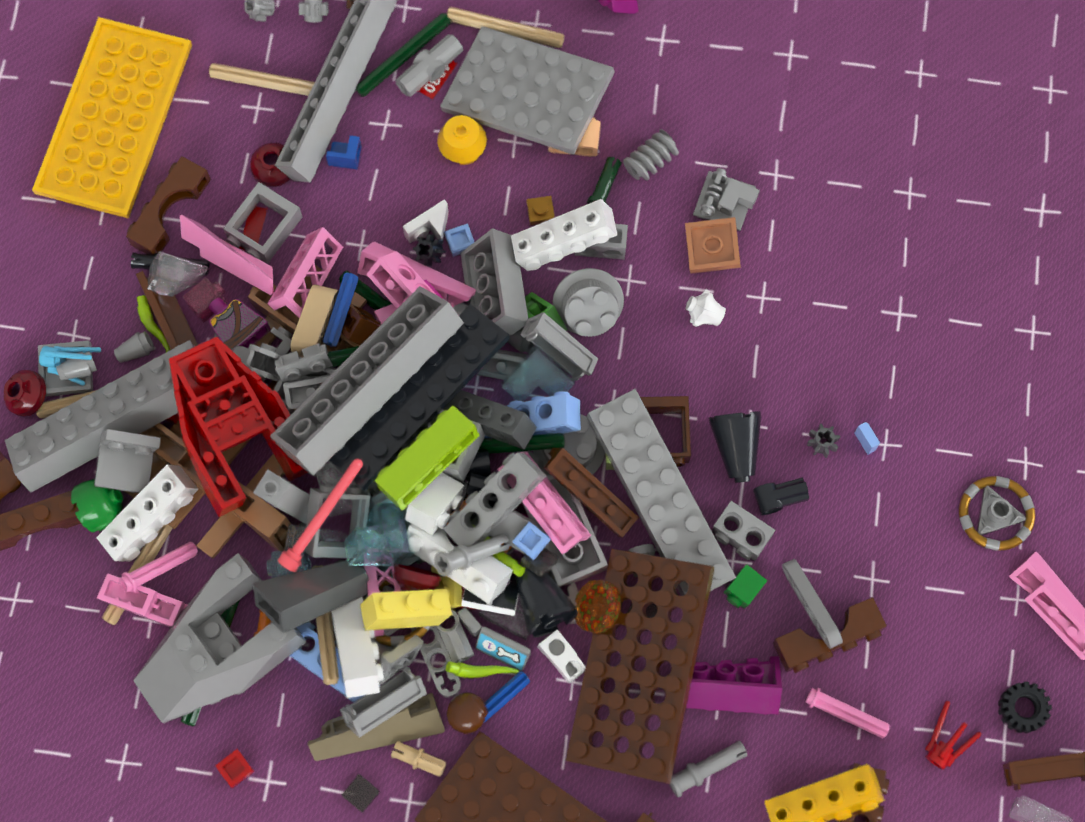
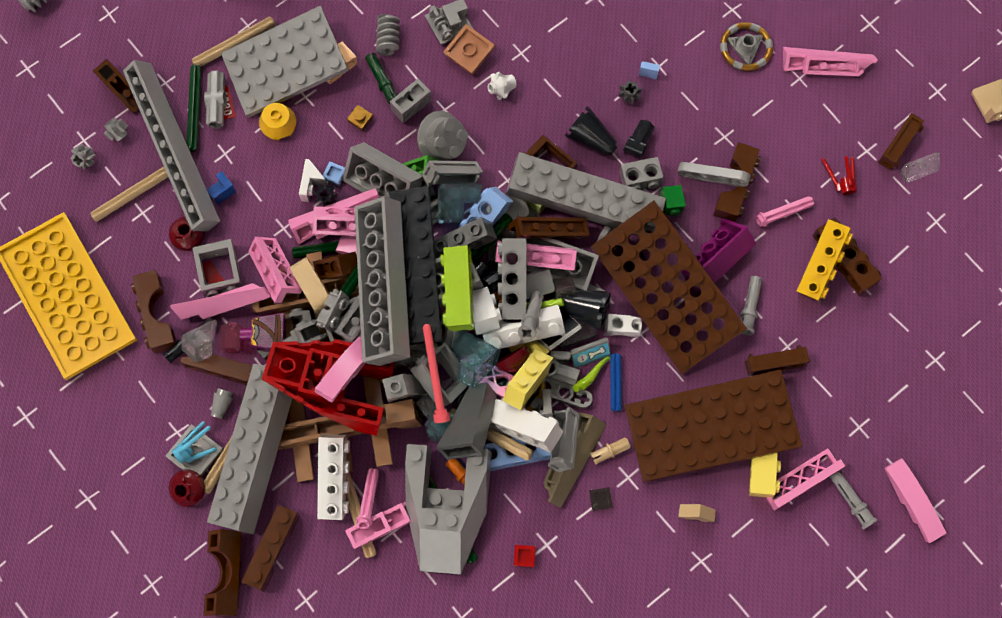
camera: 50 degrees left, 0 degrees up
light grey cone [55,351,97,381] -> none
green cylinder [71,479,123,532] -> none
light grey bracket [94,429,160,493] -> none
lime animal [136,295,171,352] -> none
blue axle [323,273,359,347] -> none
reddish brown hair [446,692,488,734] -> none
white brick [511,199,617,271] -> none
light blue tile [512,521,551,560] -> none
clear orange tile [575,580,621,634] -> none
black tyre [998,682,1052,733] -> none
none -> bright pink slope [315,336,365,403]

